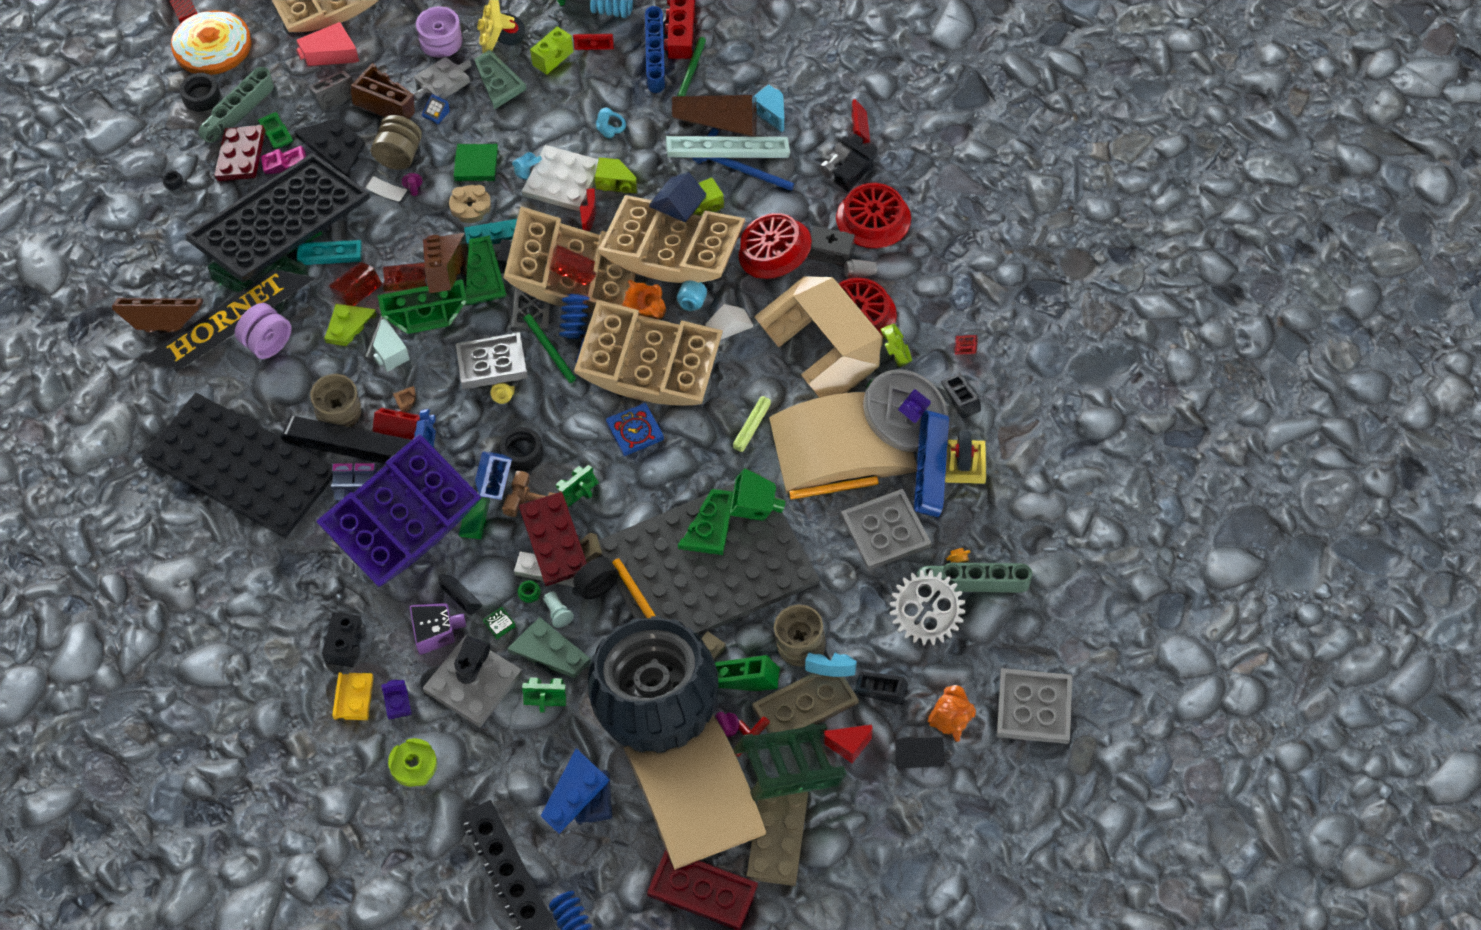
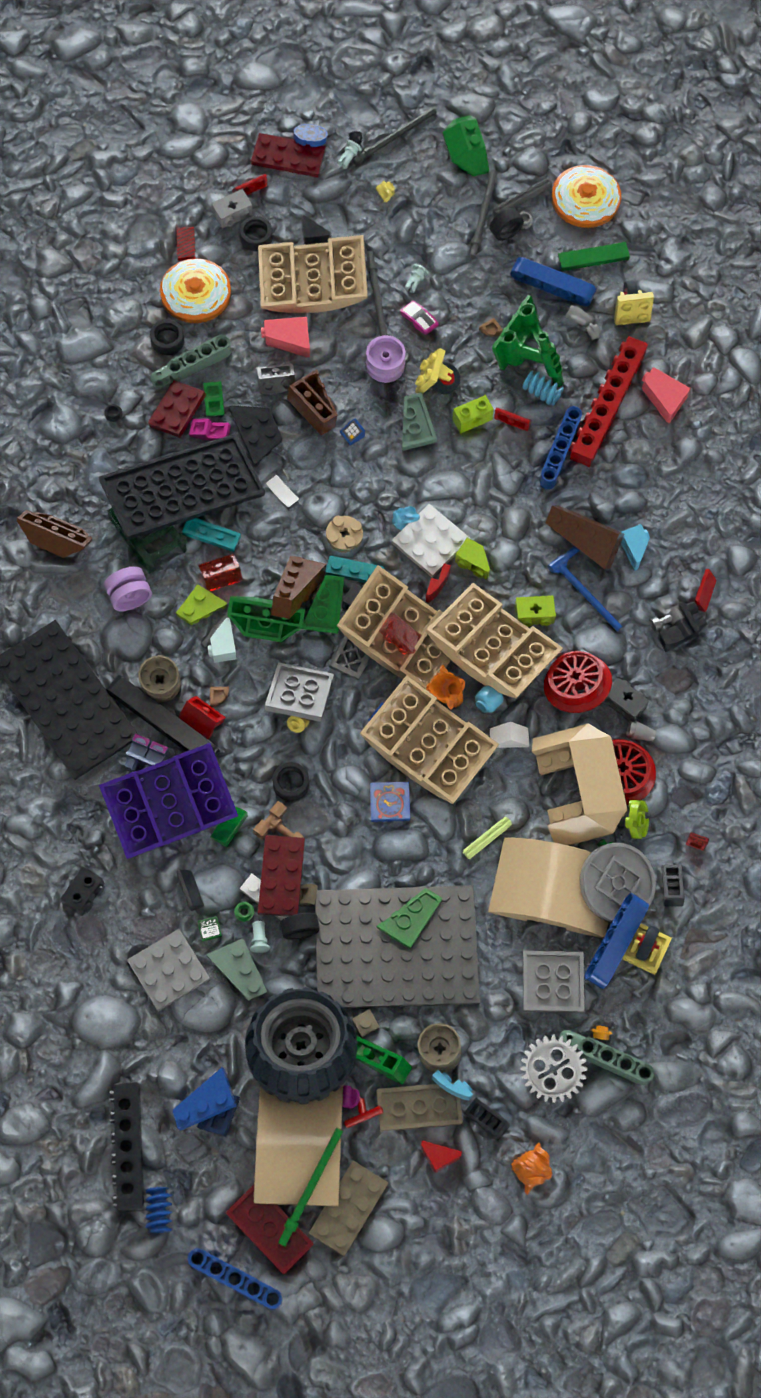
camera: 20 degrees right, 10 degrees up
black sticker [139,270,316,369] -> none
yellow plate [332,672,374,720] -> none
dark tan wheel [370,115,422,170] -> none
dark purple bracket [381,680,412,720] -> none
clear red bracket [383,262,427,292] -> none
lime plate [388,738,438,787] -> none
magenta plate [402,173,423,196] -> none
torso [410,604,466,655] -> none
light grey plate [413,57,472,101] -> none
blue plate [414,408,436,448] -> none
green tile [453,144,498,181] -> none
black piece [454,636,491,684] -> none
blue torso [475,451,512,500] -> none
green hips [522,677,567,713] -> none
green bar [524,314,576,383] -> none
green hips [556,465,599,507] -> none
blue piece [558,294,590,340] -> none
medium azure piece [596,107,626,139] -> none
light orange bar [612,558,656,618] -> none
dark blue slope [649,171,706,223] -> none
light aqua plate [665,136,790,158] -> none
green bar [677,37,706,96] -> none
green torso [729,468,785,521] -> none
clear green fence [733,724,847,801] -> none
light orange bar [789,476,879,500] -> none
red piece [836,183,911,248] -> none
black slope [894,737,945,769] -> none
dark purple bracket [898,389,931,423] -> none
light grey plate [997,668,1072,744] -> none
none -> green bar [278,1127,344,1246]

